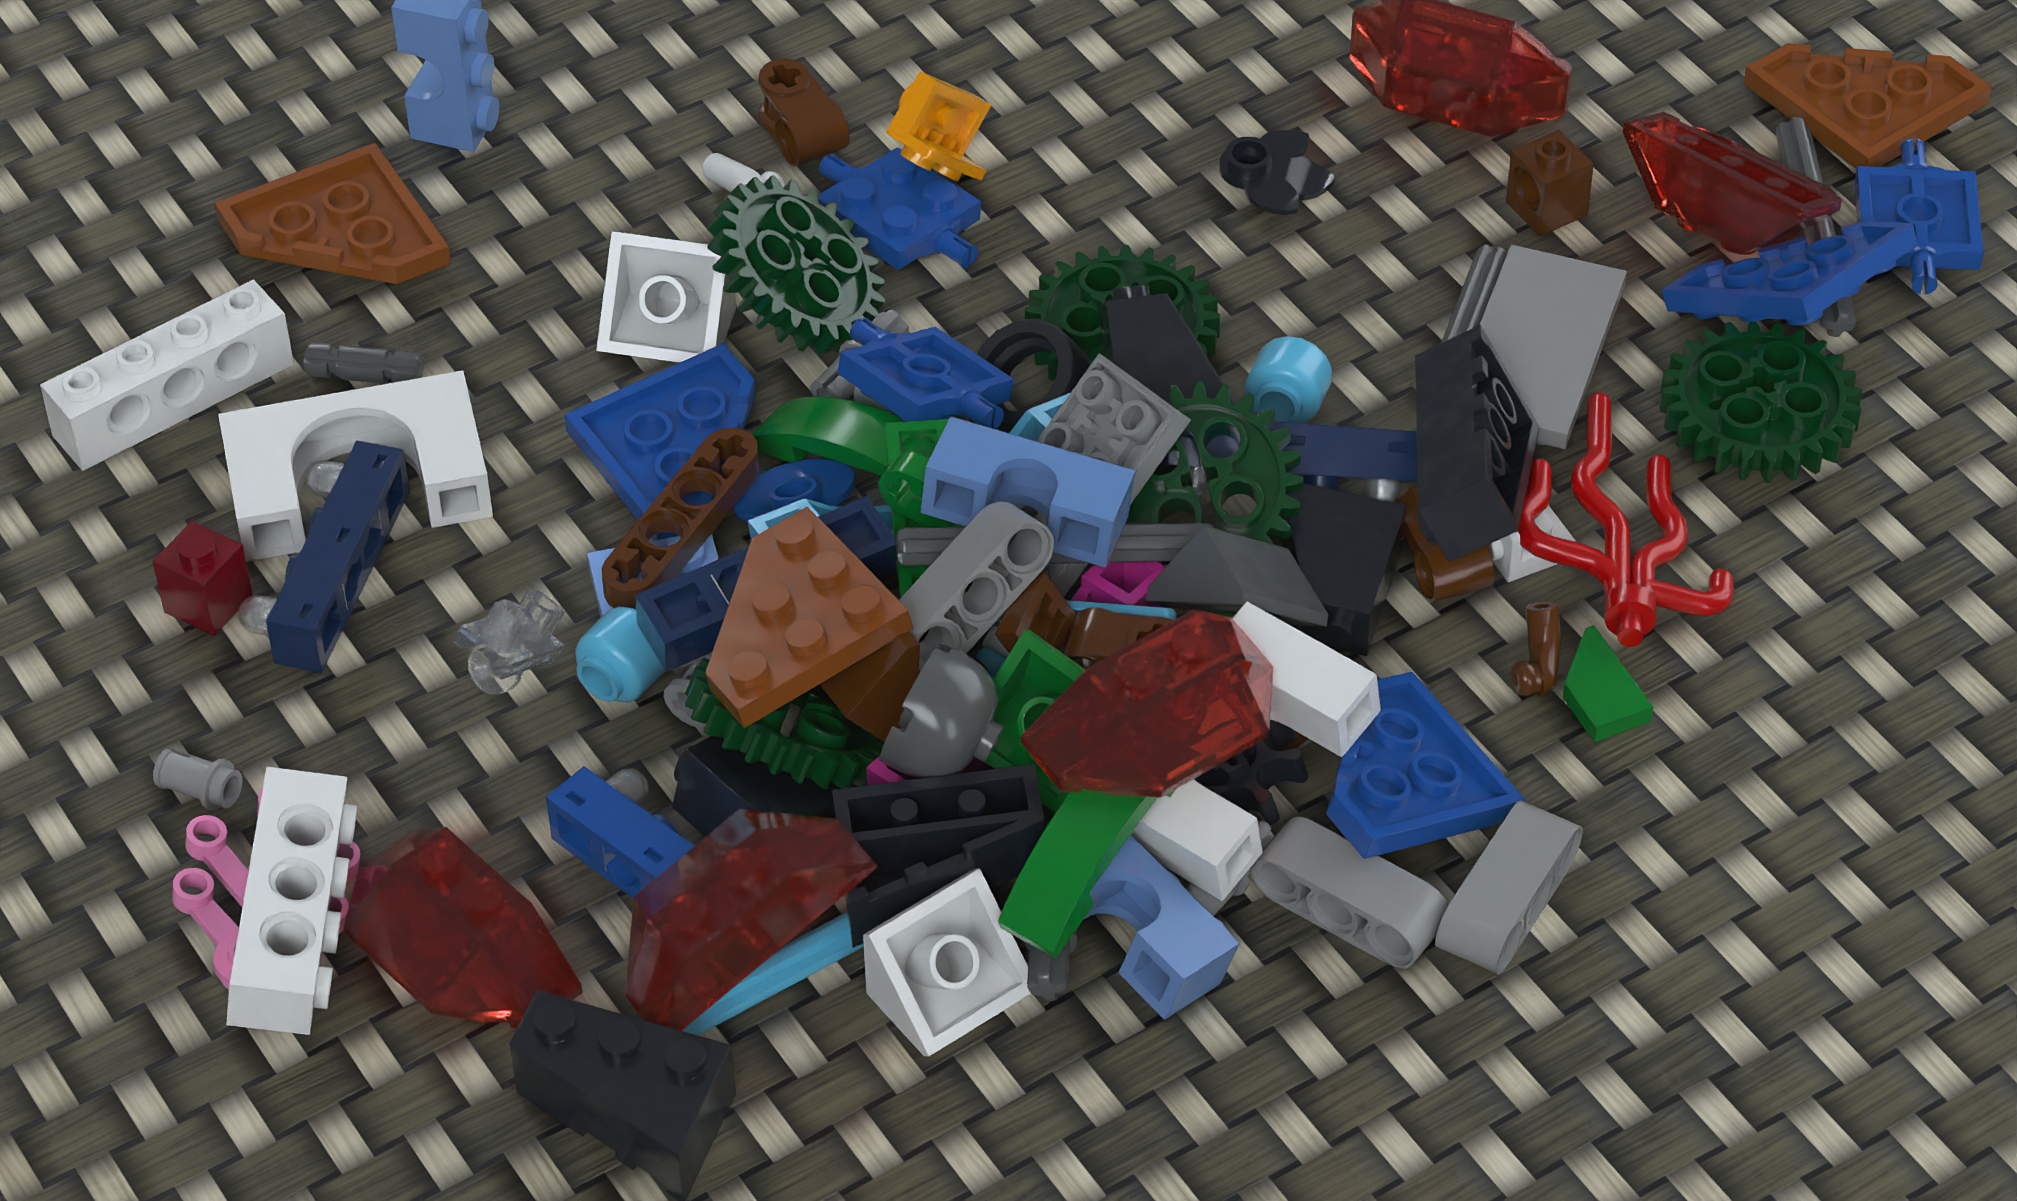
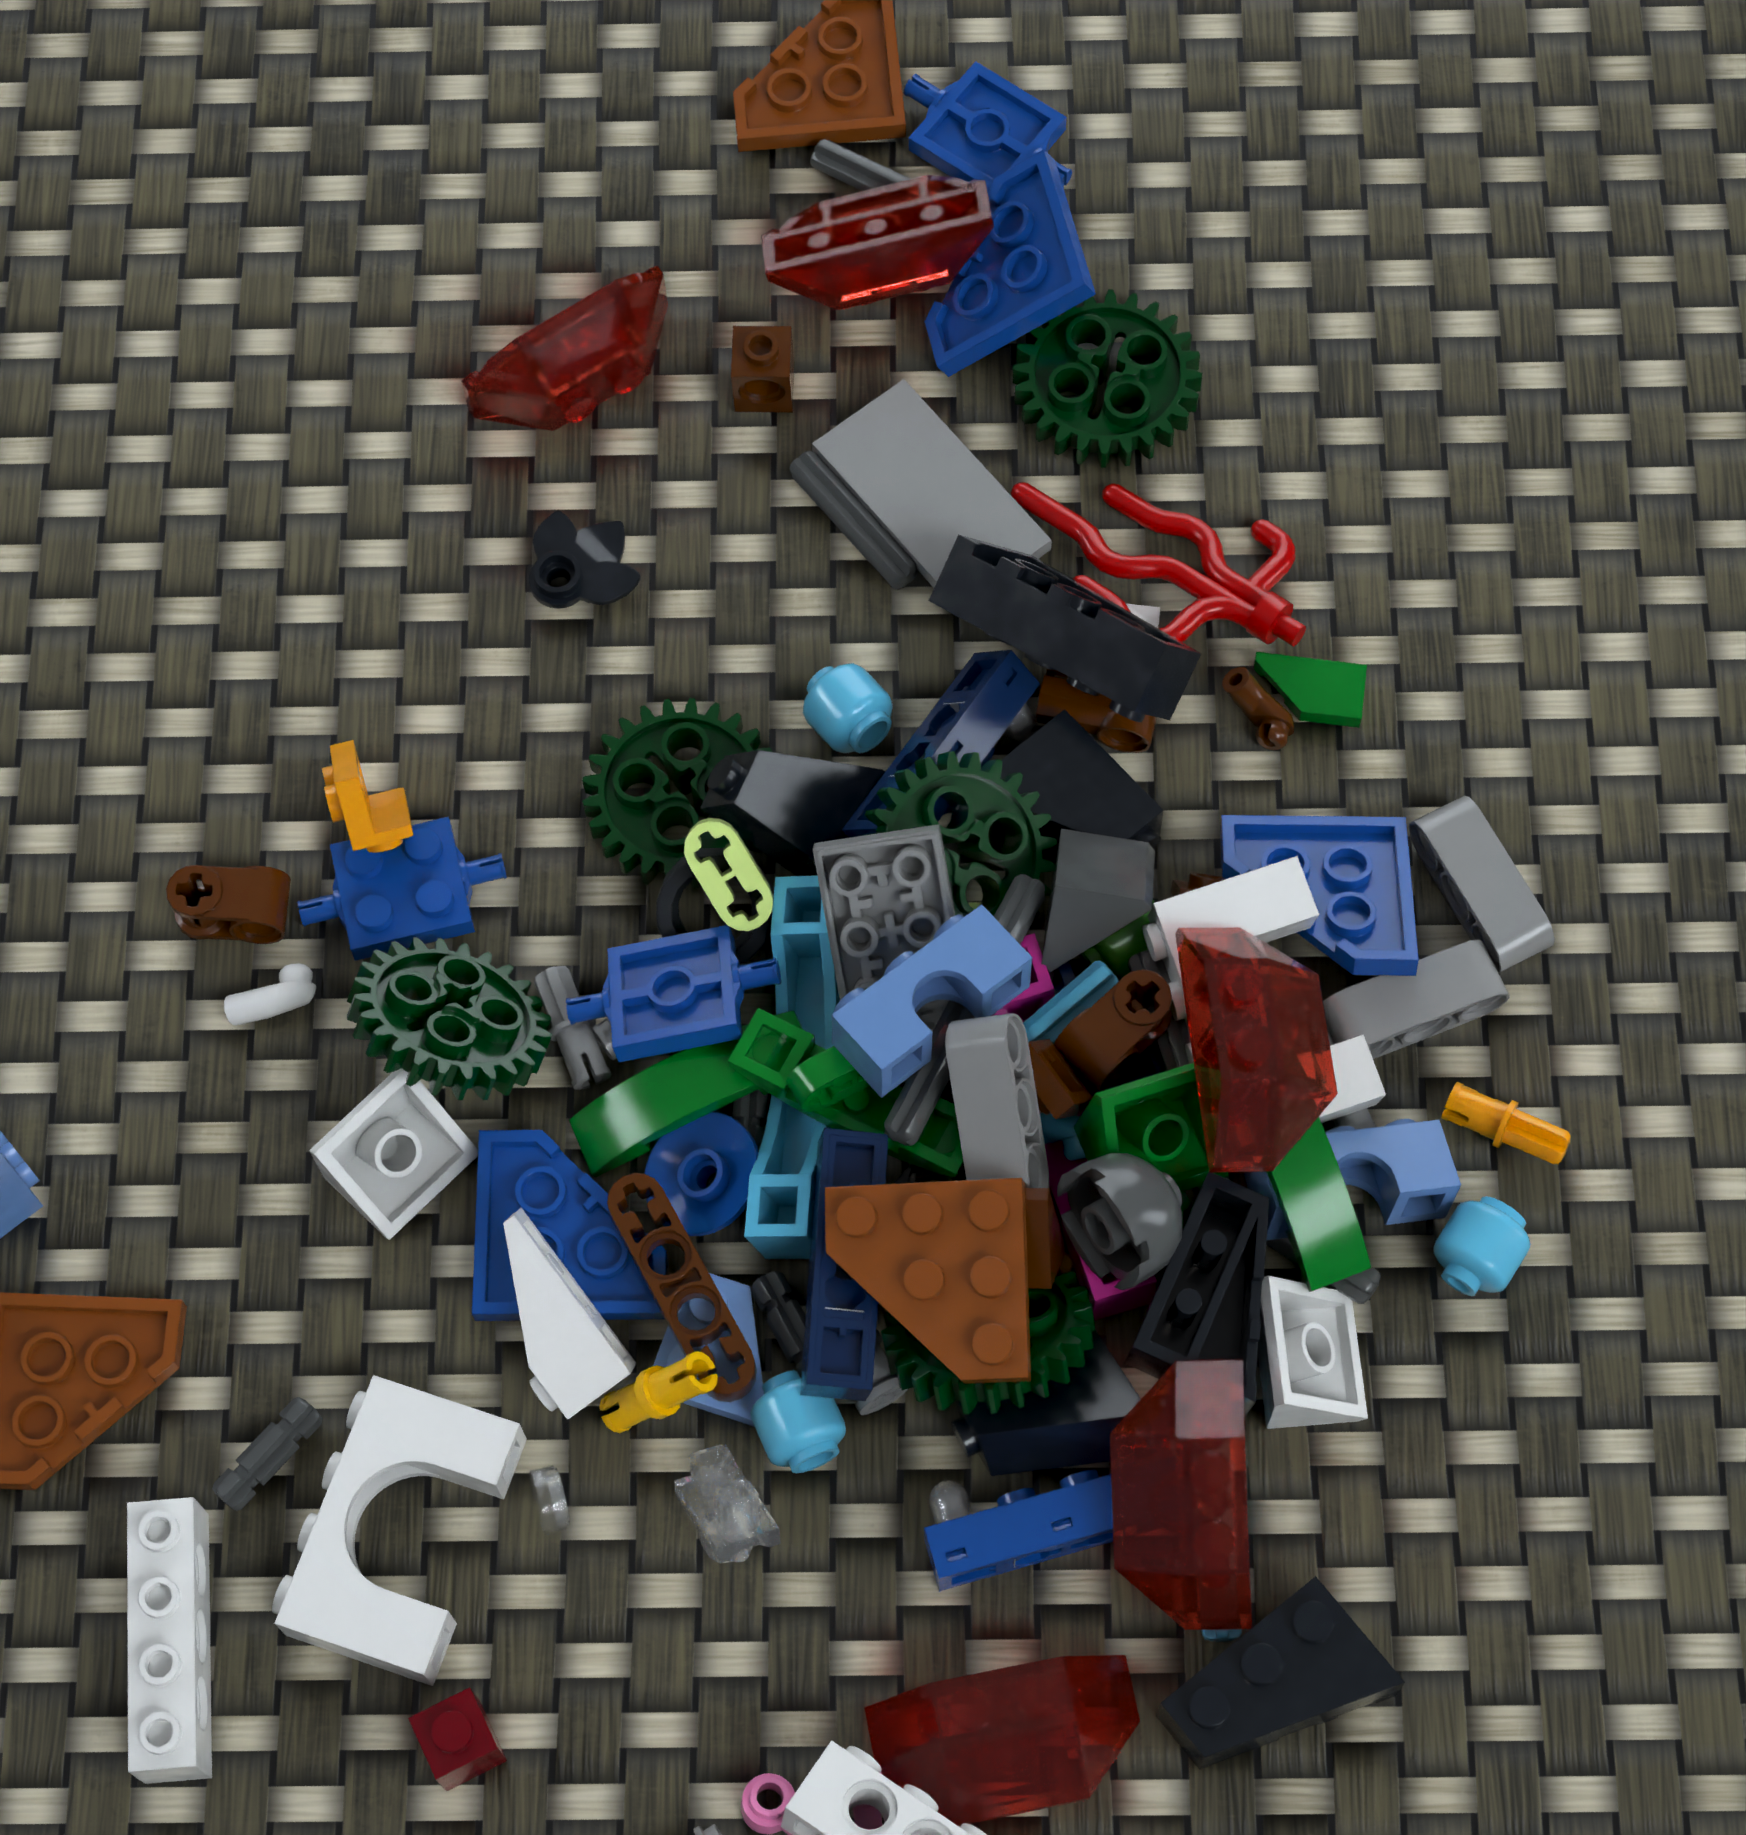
camera: 55 degrees left, 20 degrees up
dark blue piece [238,440,410,673] -> none
none -> white slope [503,1208,636,1420]
none -> clear tile [530,1465,570,1535]
none -> yellow pin [599,1351,718,1433]
none -> yellowish green beam [684,818,773,931]
none -> medium azure head [1433,1196,1531,1296]
none -> light orange axle [1441,1082,1570,1164]

